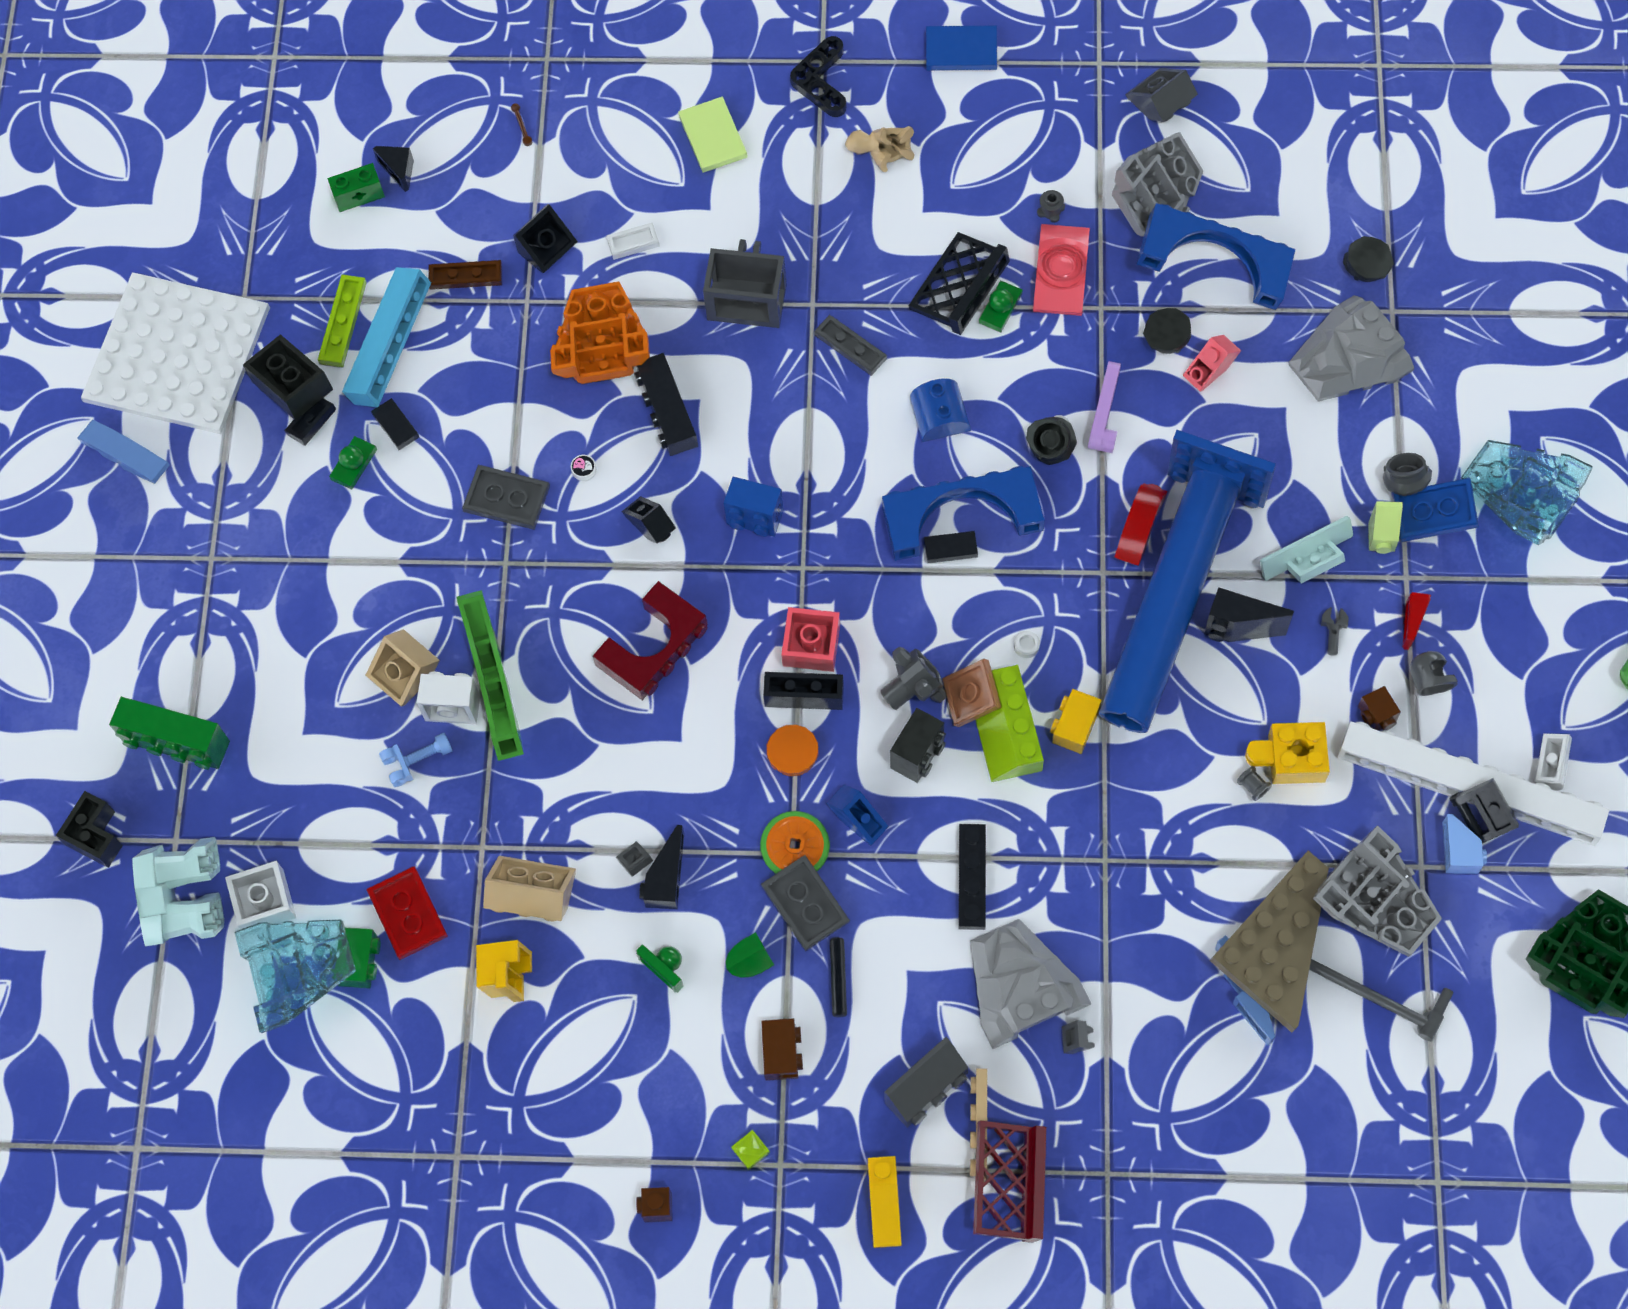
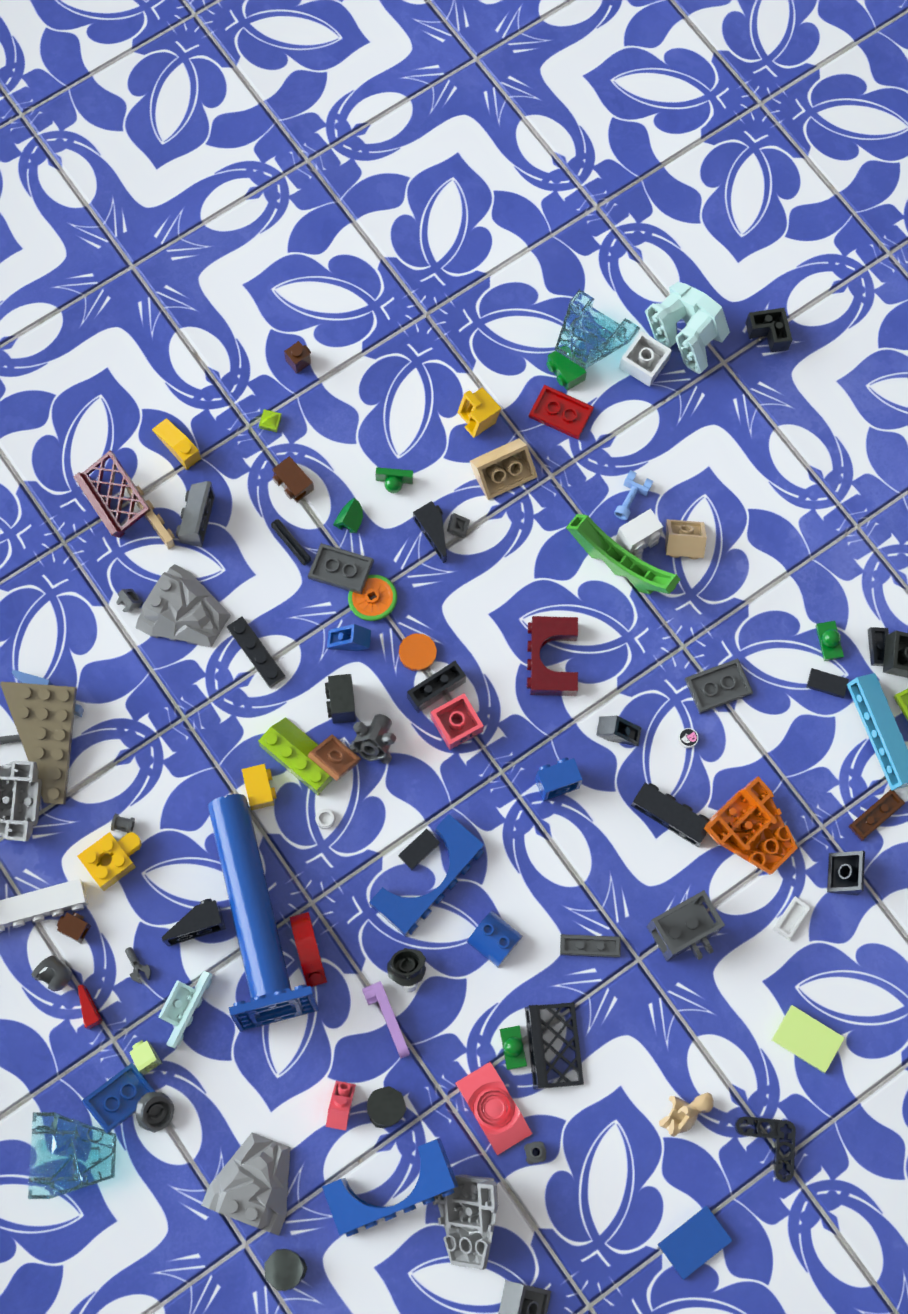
camera: 135 degrees right, 5 degrees up
green brick [109,696,230,770] -> none

